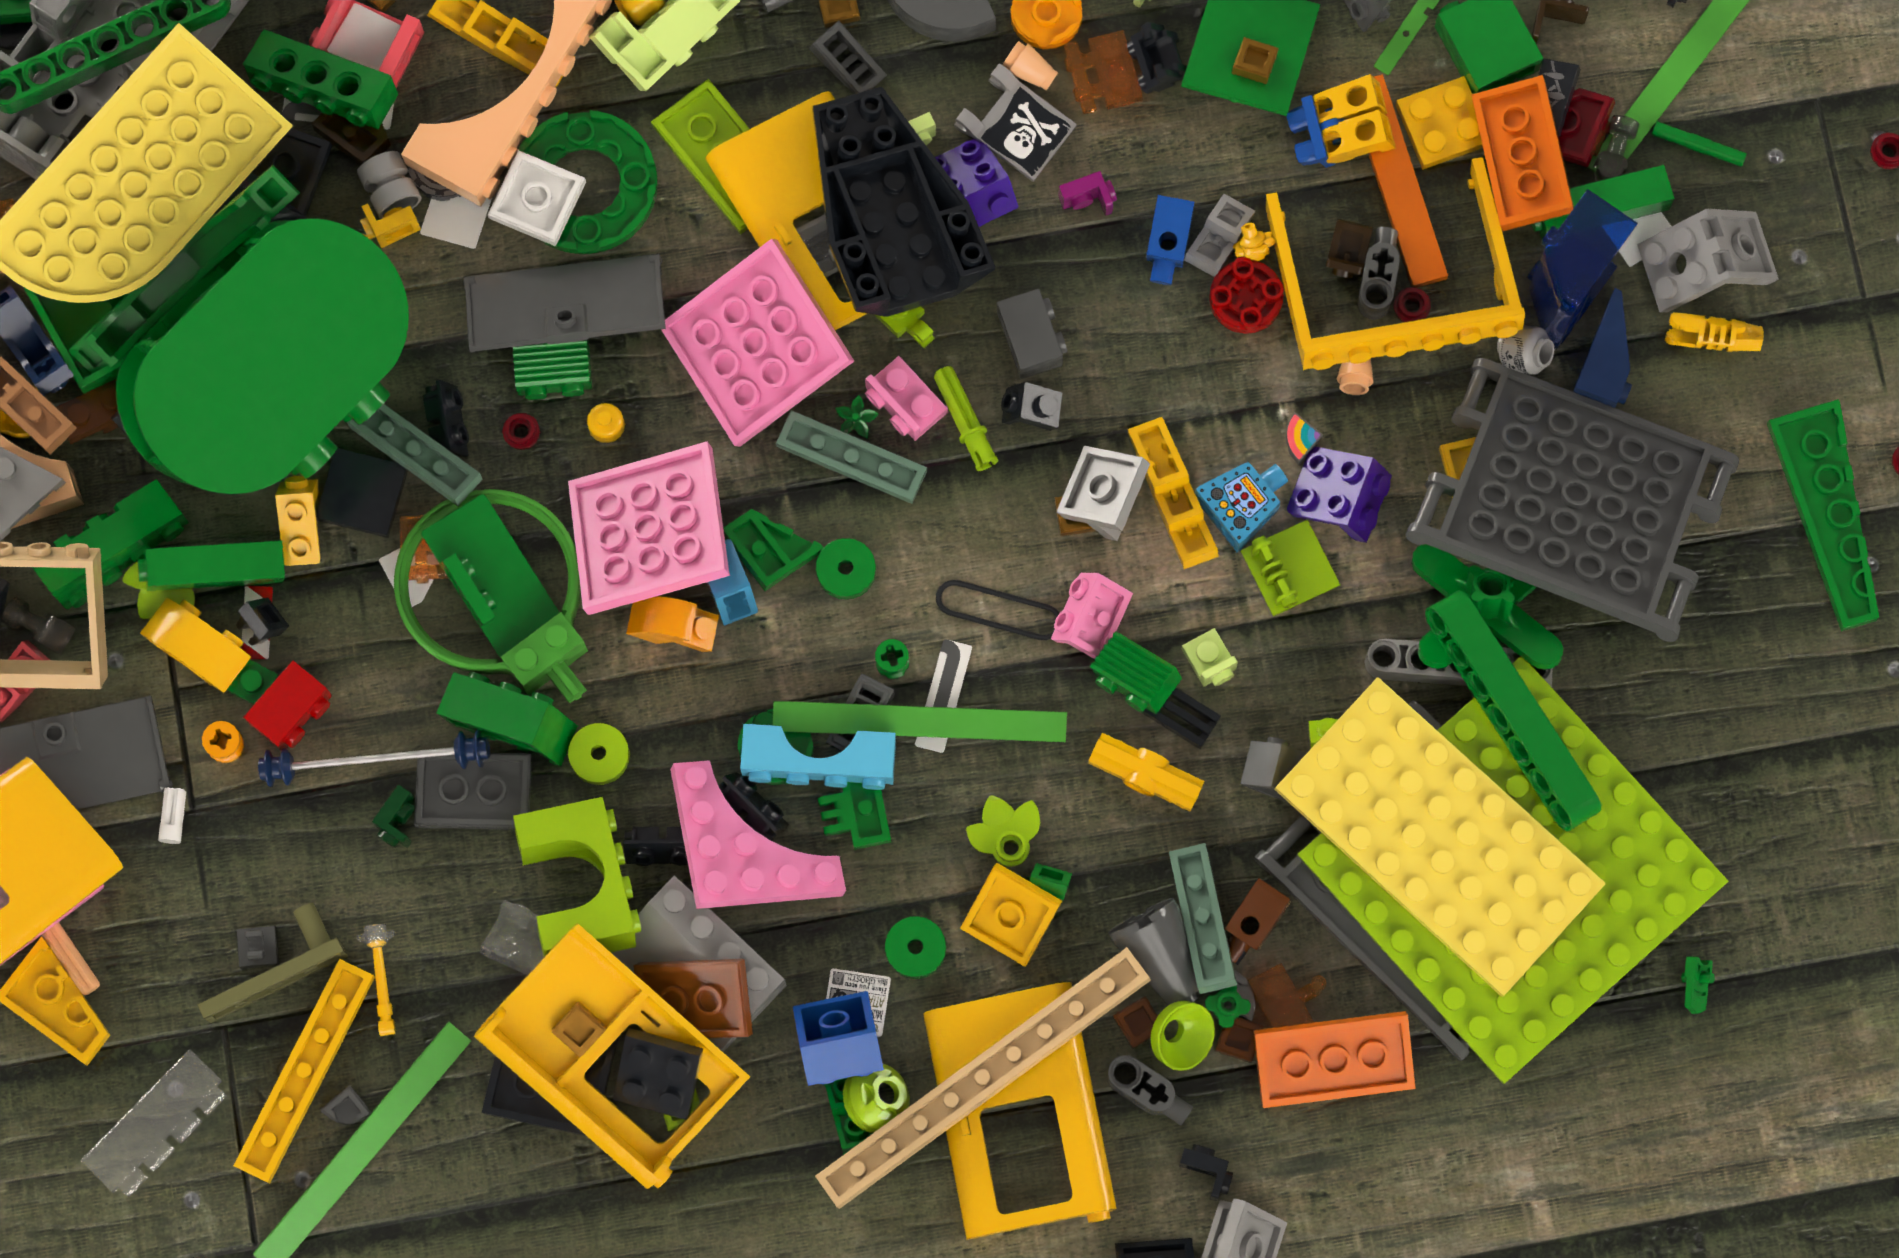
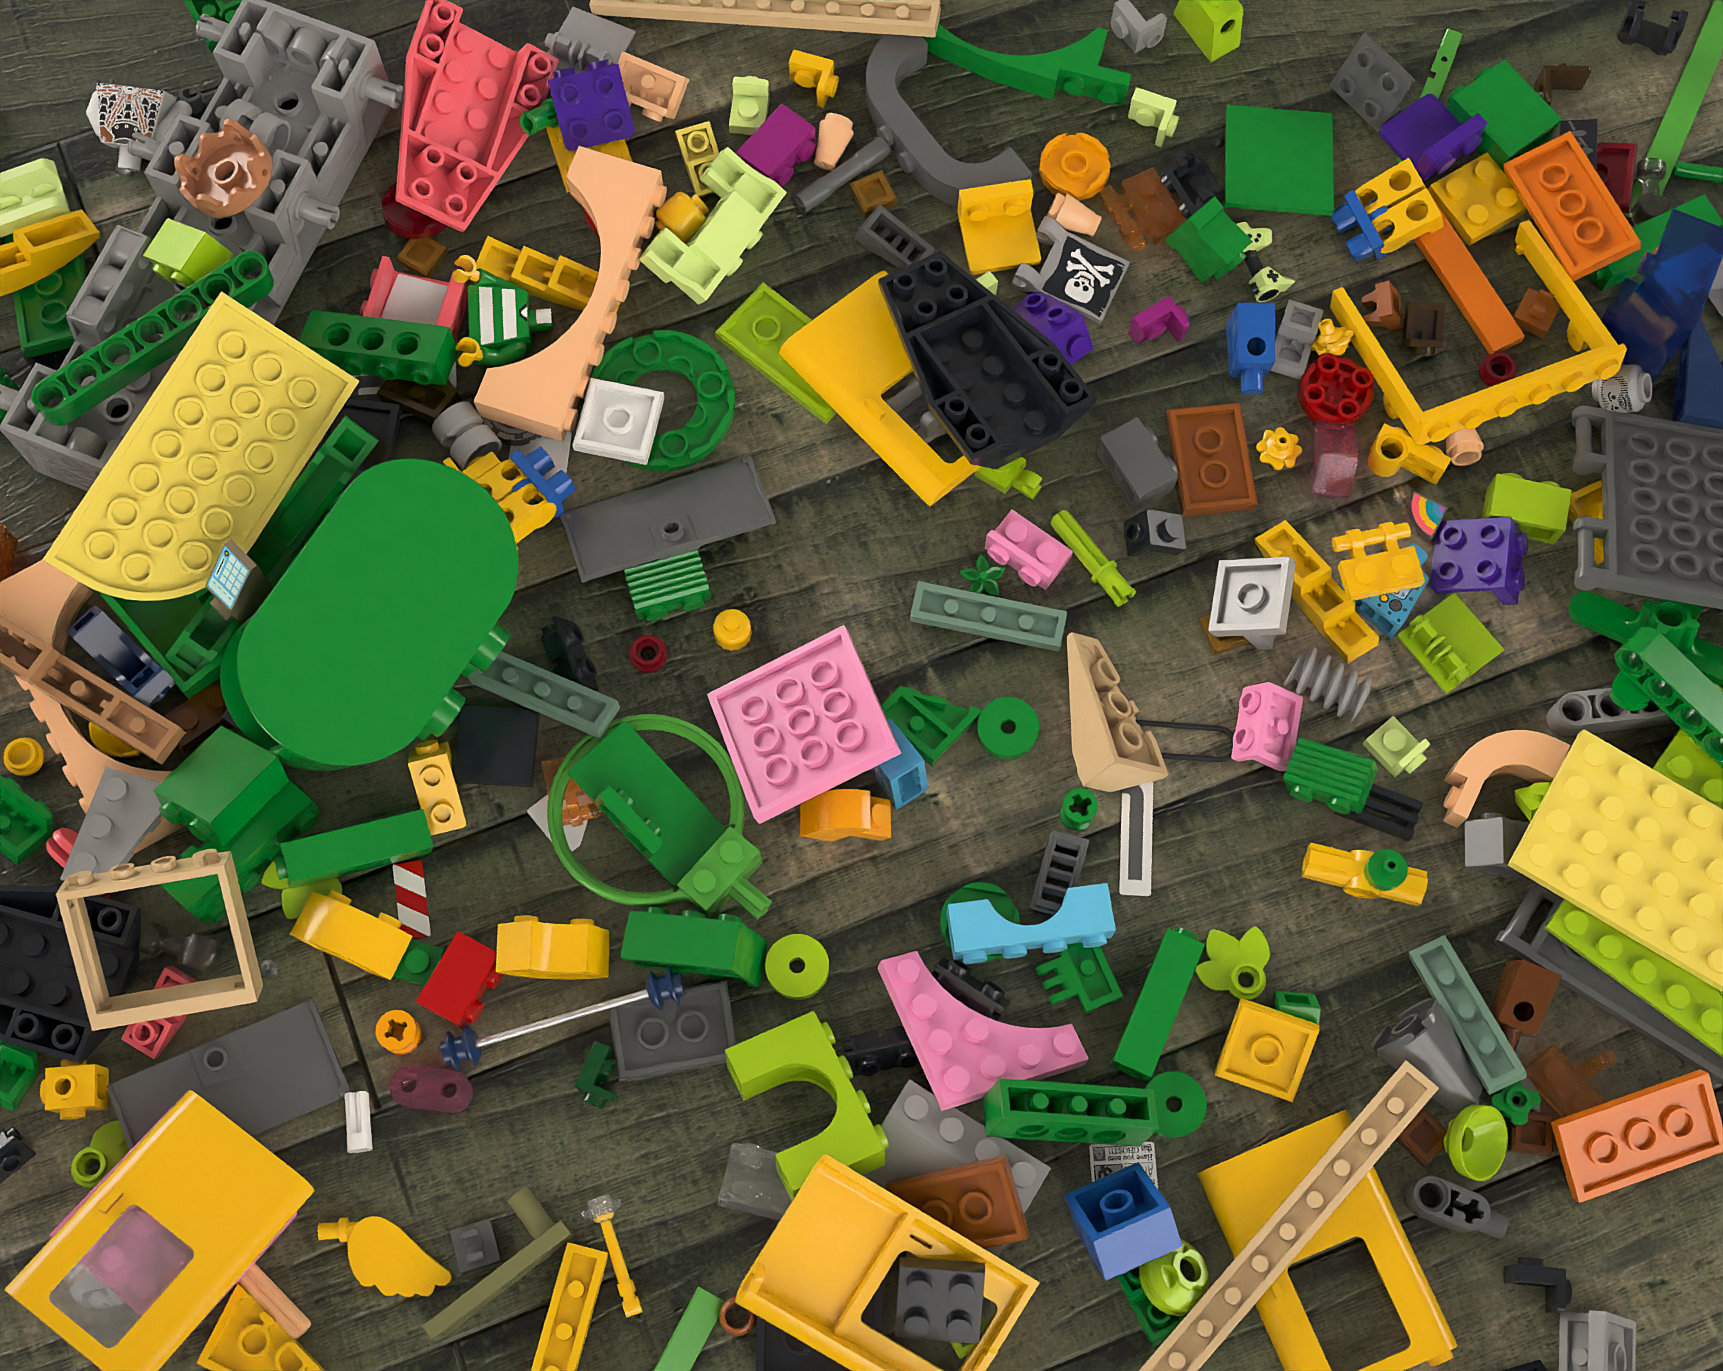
camera: 15 degrees left, 5 degrees down
black tile [236,597,289,646] -> none
pearl gold tile [552,1001,607,1058] -> none
bright pink plate [662,239,854,447] -> none
bright green piece [772,701,1067,742] -> none
pearl gold tile [1232,37,1279,84] -> none
dark grey piece [1357,227,1400,320] -> none
none -> green brick [153,726,289,847]
none -> slope [205,539,273,625]
none -> yellow animal [318,1216,453,1297]
none -> clear pink plate [390,1065,473,1113]
none -> torso [452,255,554,367]
none -> hips [474,447,576,550]
none -> yellow brick [496,915,610,980]
none -> dark orange piece [719,1296,757,1336]
none -> yellow bracket [957,179,1041,275]
none -> green brick [983,1078,1159,1147]
none -> tan wedge [1067,632,1168,792]
none -> green brick [1109,927,1205,1083]
none -> green hips [1164,196,1253,284]
none -> dark orange tile [1165,403,1258,517]
none -> yellowish green piece [1236,222,1295,302]
none -> yellow plant [1256,427,1302,470]
none -> light grey piece [1283,647,1372,723]
none -> clear pink arch [1310,420,1359,499]
none -> yellow plate [1332,522,1425,602]
none -> dark orange tile [1362,281,1404,331]
none -> green tile [1364,849,1408,891]
none -> yellow plate [1368,423,1452,485]
none -> dark purple bracket [1379,94,1488,182]
none -> light nougat arch [1443,730,1571,828]
none -> lime brick [1482,473,1572,544]
none -> dark orange tile [1513,288,1560,338]

